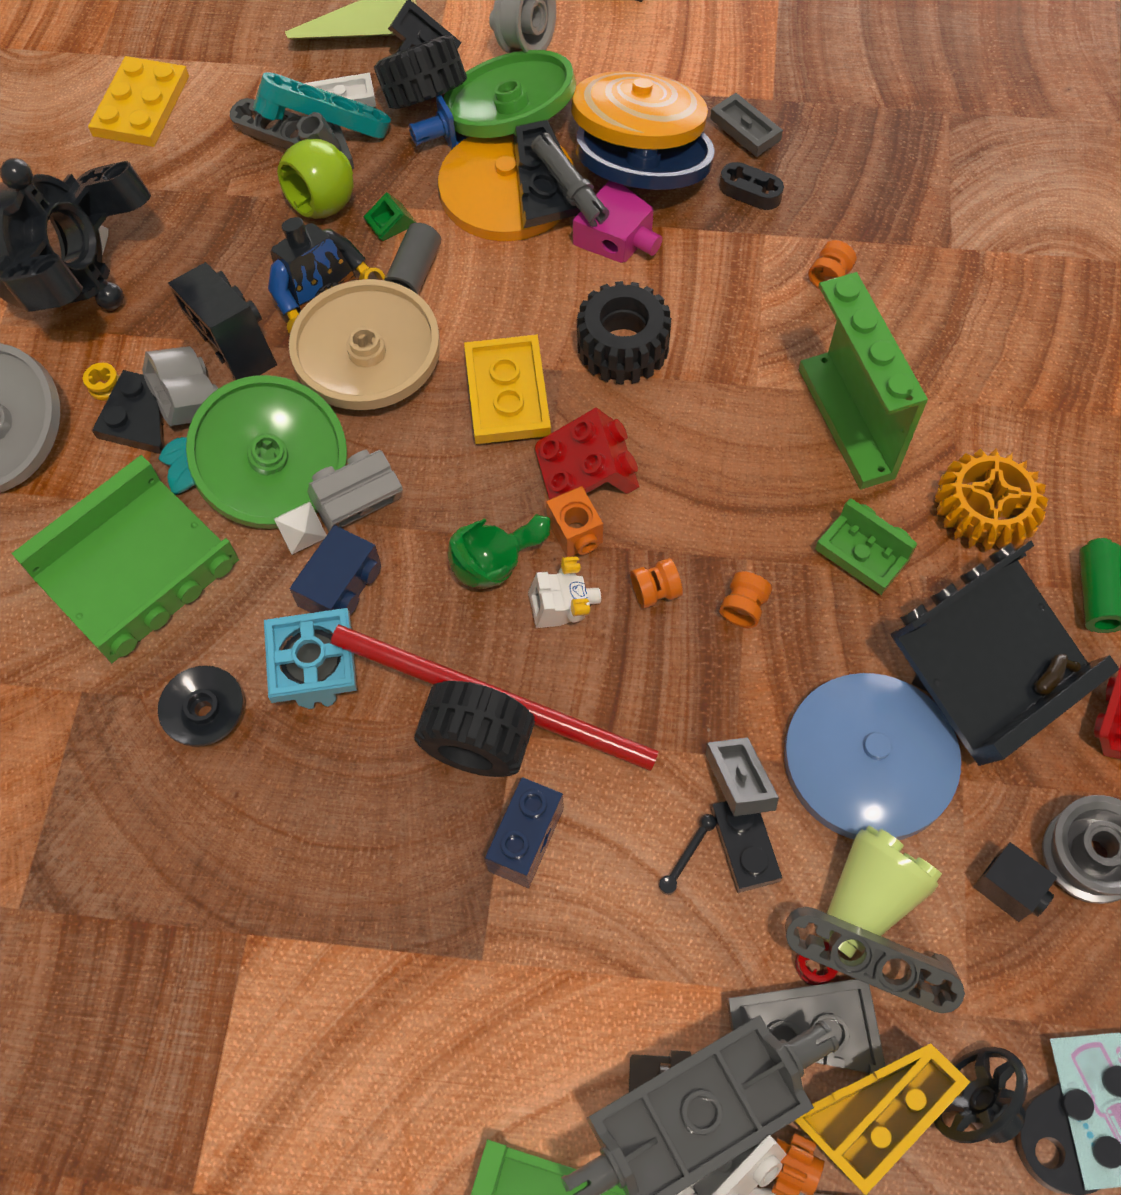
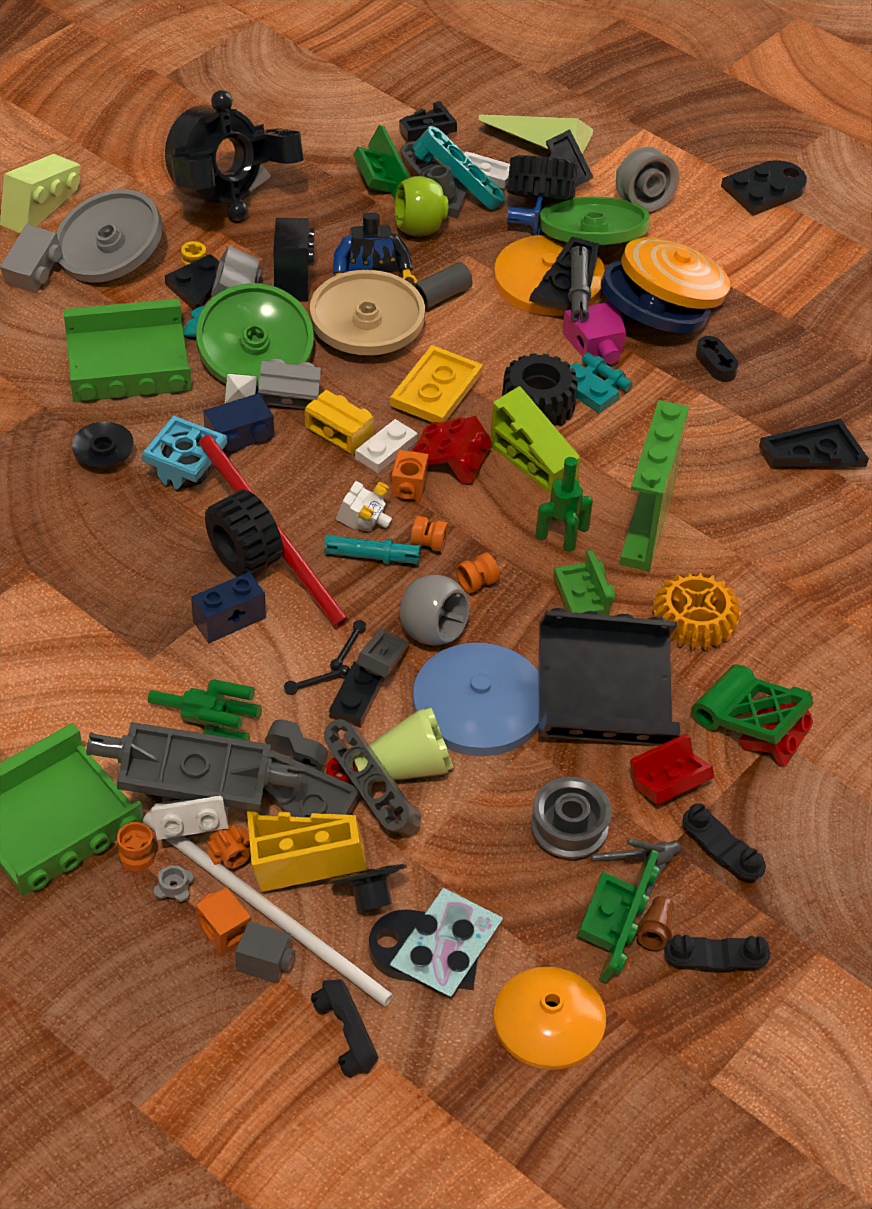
camera: 30 degrees right, 15 degrees down
yellow plate [88,56,189,147] -> none
green slope [363,192,417,241] -> none
green piece [448,514,551,589] -> none
dark grey plate [710,93,783,157] -> none
orange wheel [808,240,857,289] -> none
black brick [973,842,1057,922] -> none
dark brown piece [1034,654,1081,696] -> none
none -> green plant [148,679,262,741]
none -> dark grey piece [265,719,328,771]
none -> yellow brick [305,390,374,455]
none -> teal pin [324,534,421,565]
none -> black hinge [330,620,366,671]
none -> green bracket [353,125,410,199]
none -> white plate [355,419,418,473]
none -> black wing [399,101,457,141]
none -> light grey wheel [399,574,470,646]
none -> lime wedge [490,386,581,495]
none -> green plant [535,457,593,552]
none -> teal plate [570,352,633,413]
none -> black wing [759,418,869,467]

